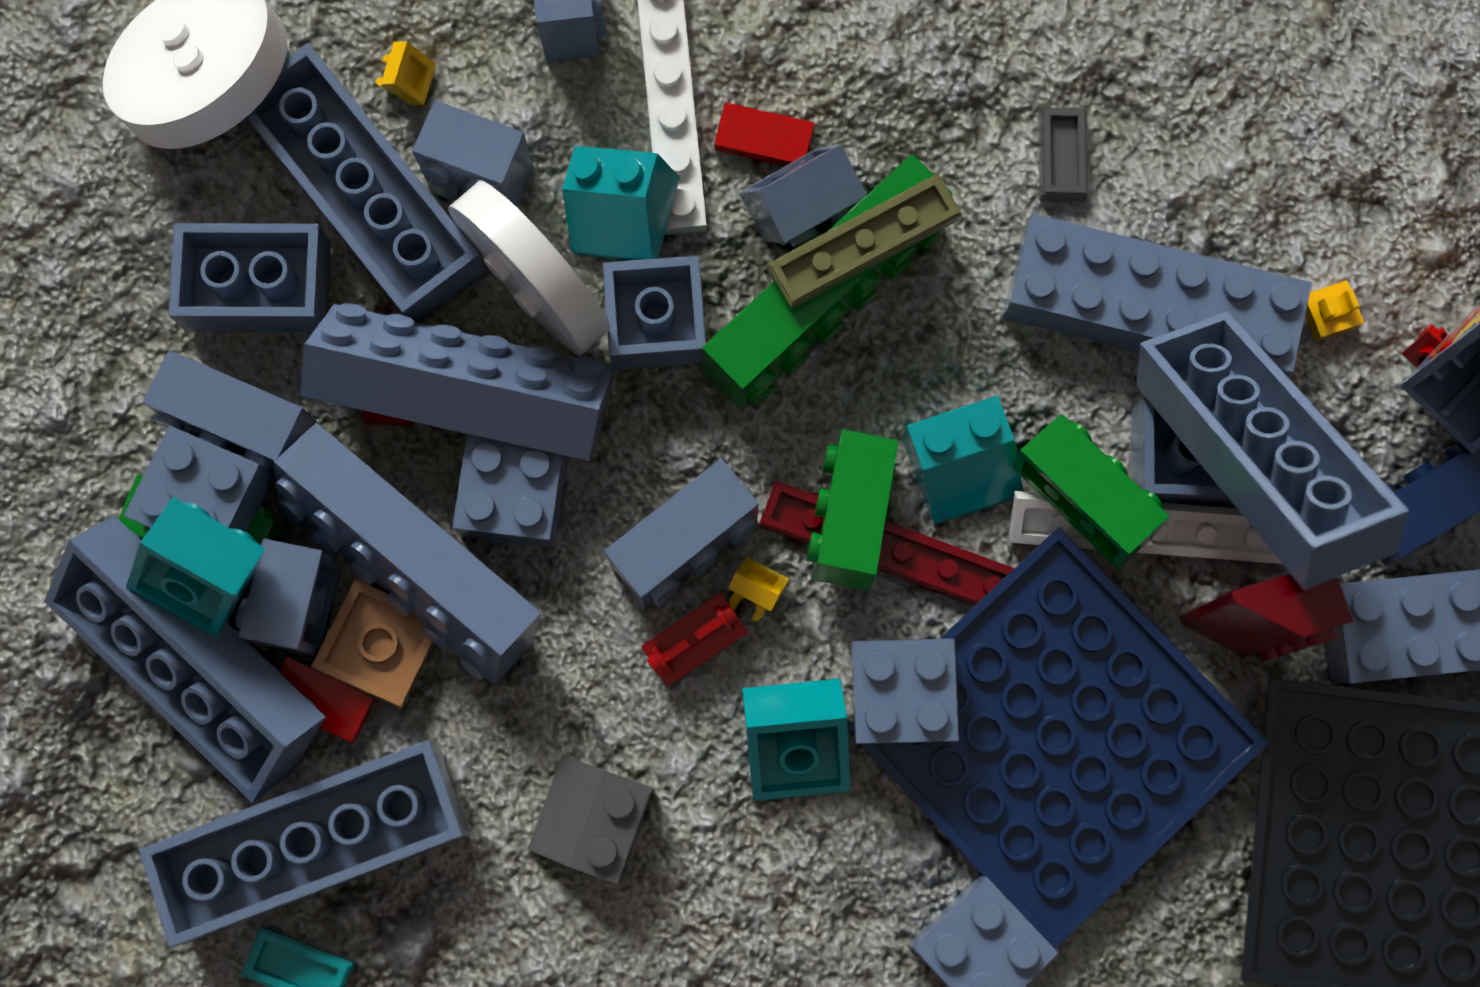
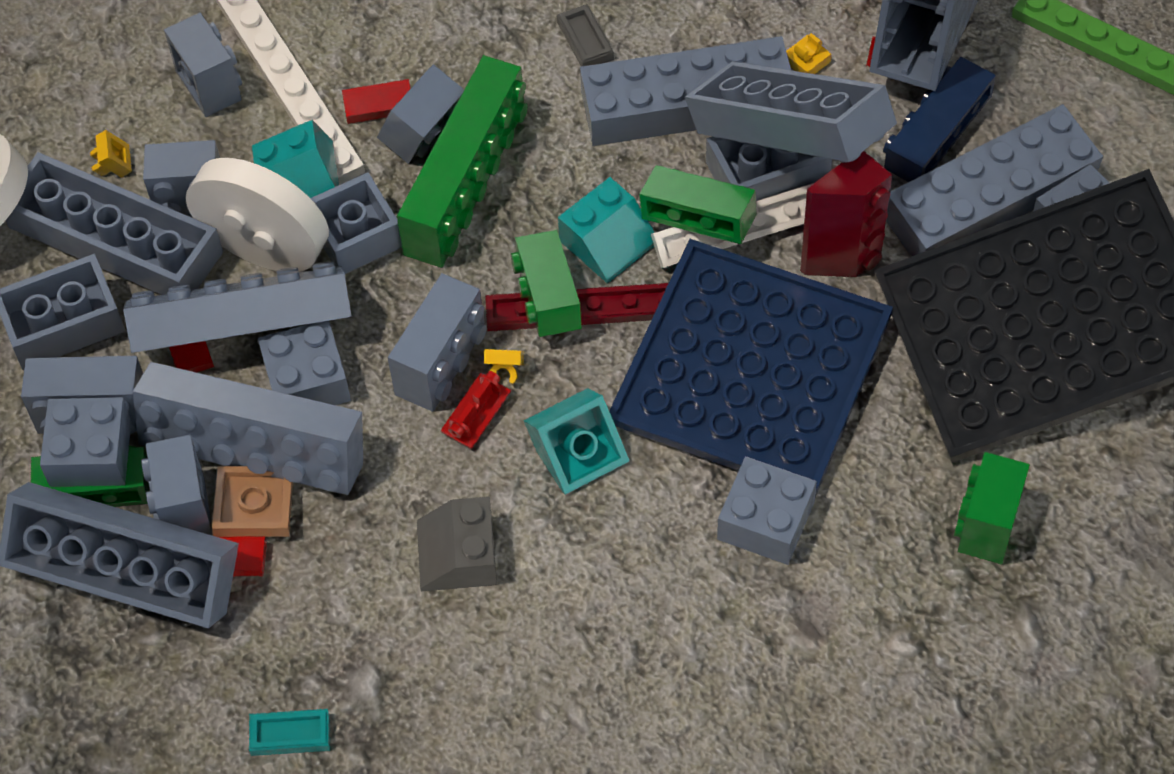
camera: 20 degrees left, 20 degrees down
teal slope [126,497,266,638] -> none
sand blue brick [138,740,471,948] -> none
olive tile [767,173,962,311] -> none
sand blue brick [851,638,959,744] -> none

